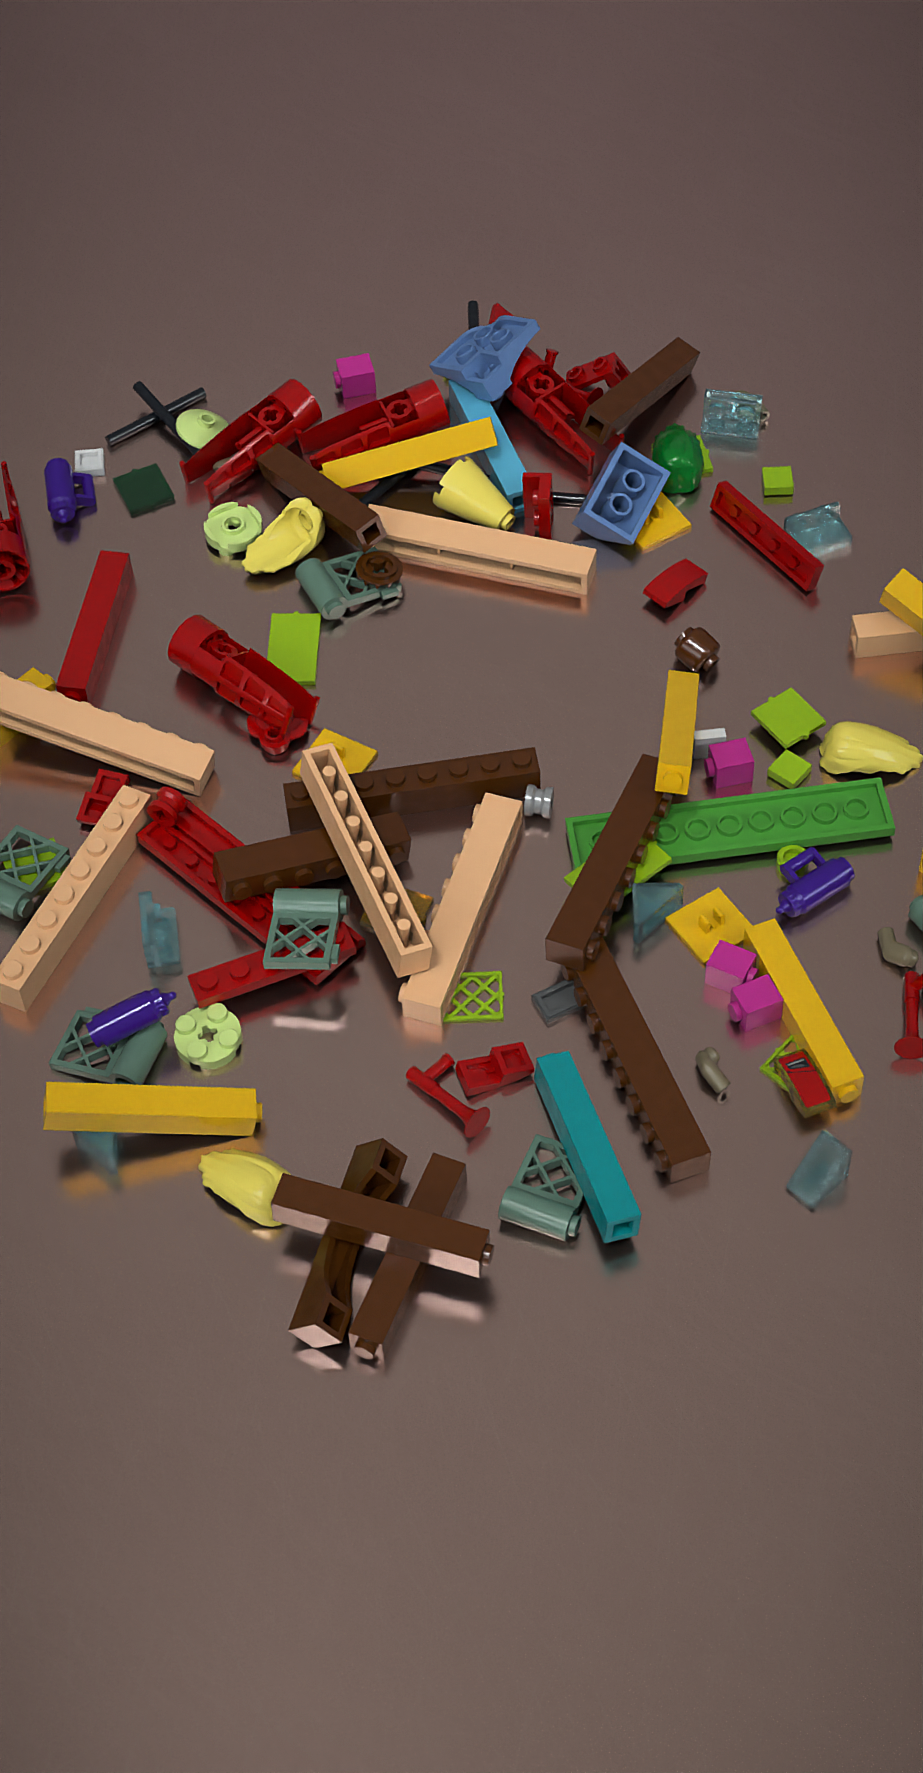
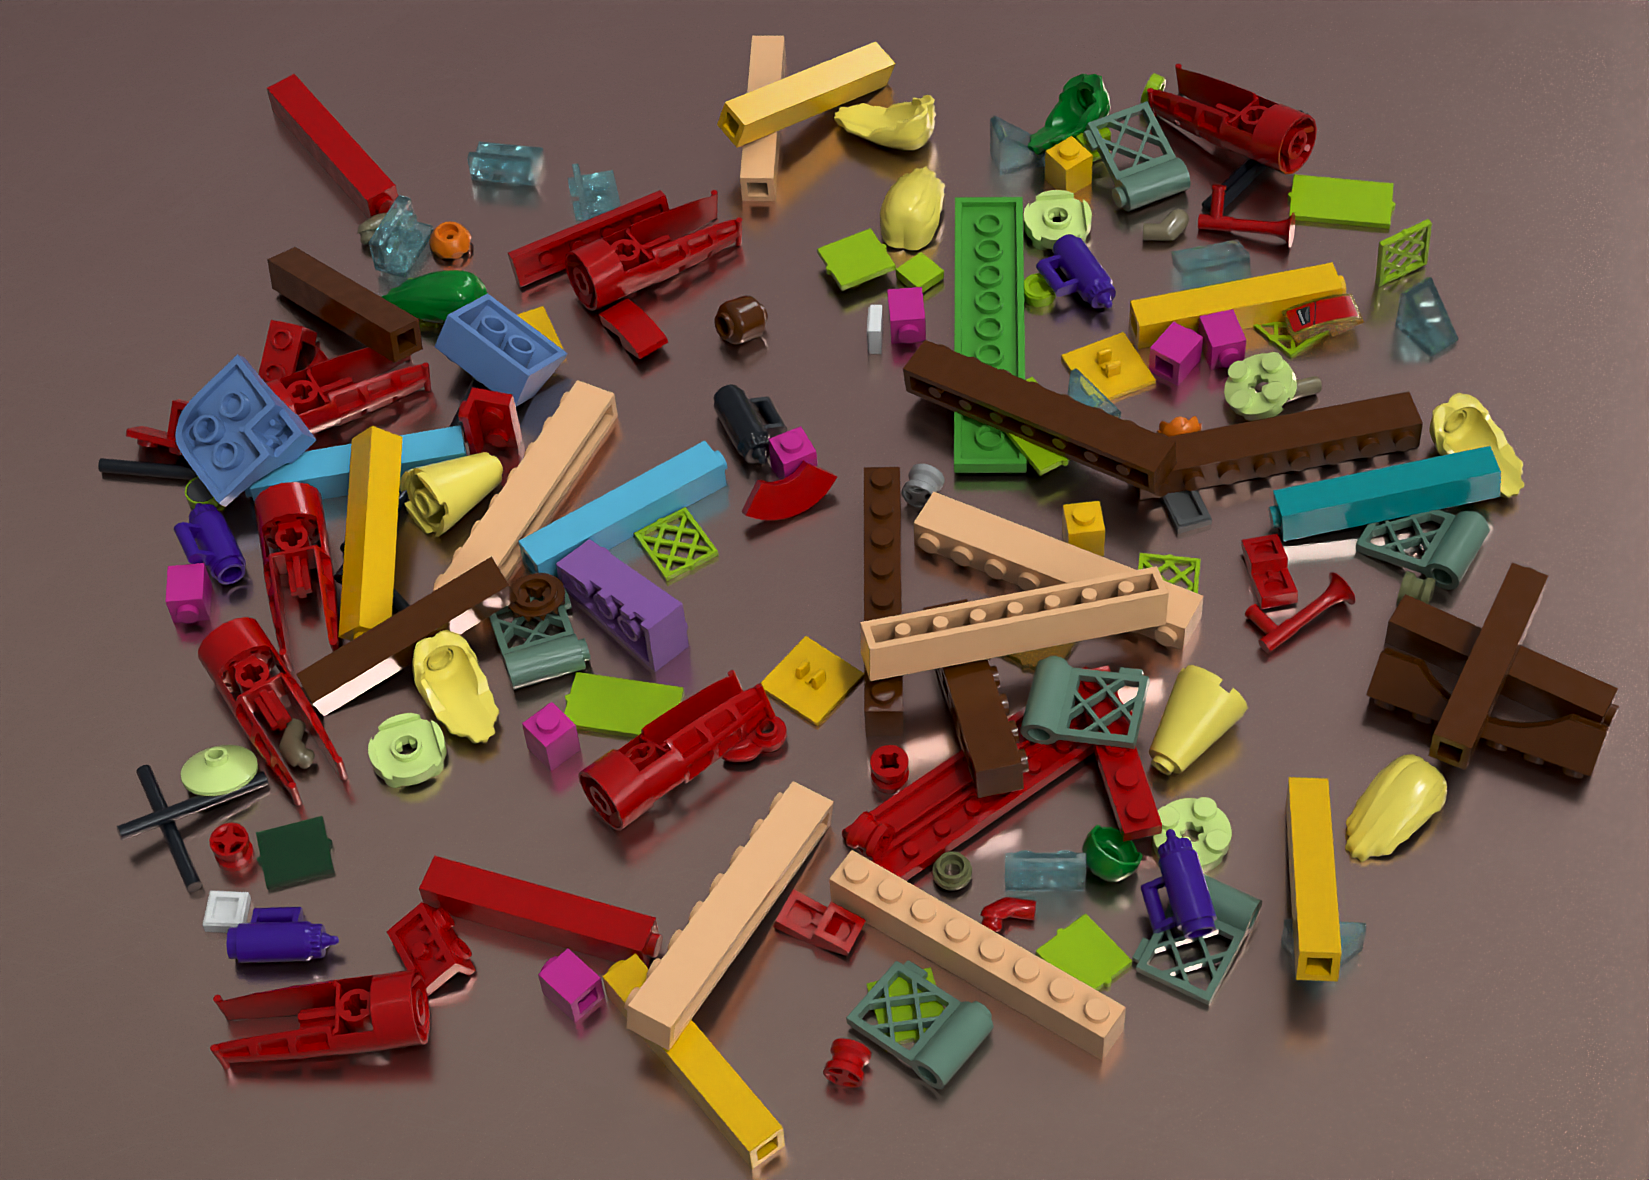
camera: 80 degrees left, 0 degrees up
yellow brick [655,670,699,795] -> none
lime tile [761,466,794,495] -> none
none -> dark purple piece [174,503,246,585]
none -> red wheel [209,822,254,872]
none -> red brick [266,74,401,219]
none -> red bracket [386,902,476,996]
none -> orange plate [429,221,472,259]
none -> clear light blue bracket [467,142,544,186]
none -> medium azure brick [519,441,728,578]
none -> dark pink brick [522,702,581,772]
none -> dark pink brick [538,948,605,1023]
none -> medium lavender wedge [556,539,689,672]
none -> red piece [565,190,742,311]
none -> lime window [634,507,719,582]
none -> black piece [713,384,787,465]
none -> red tile [741,460,837,520]
none -> dark pink brick [768,426,818,480]
none -> red wheel [870,745,909,794]
none -> olive plate [933,851,972,890]
none -> red arm [980,897,1037,932]
none -> yellowish green plate [1024,190,1092,250]
none -> lime piece [1035,913,1133,991]
none -> yellow brick [1062,501,1105,557]
none -> green hair [1082,825,1143,882]
none -> light yellow cone [1149,665,1248,775]
none -> orange plate [1156,416,1202,437]
none -> clear light blue bracket [1171,239,1251,290]
none -> yellowish green plate [1224,352,1297,421]
none -> lime window [1375,219,1432,287]
none -> olive wheel [1396,571,1436,607]
none -> light yellow hair [1429,393,1524,498]

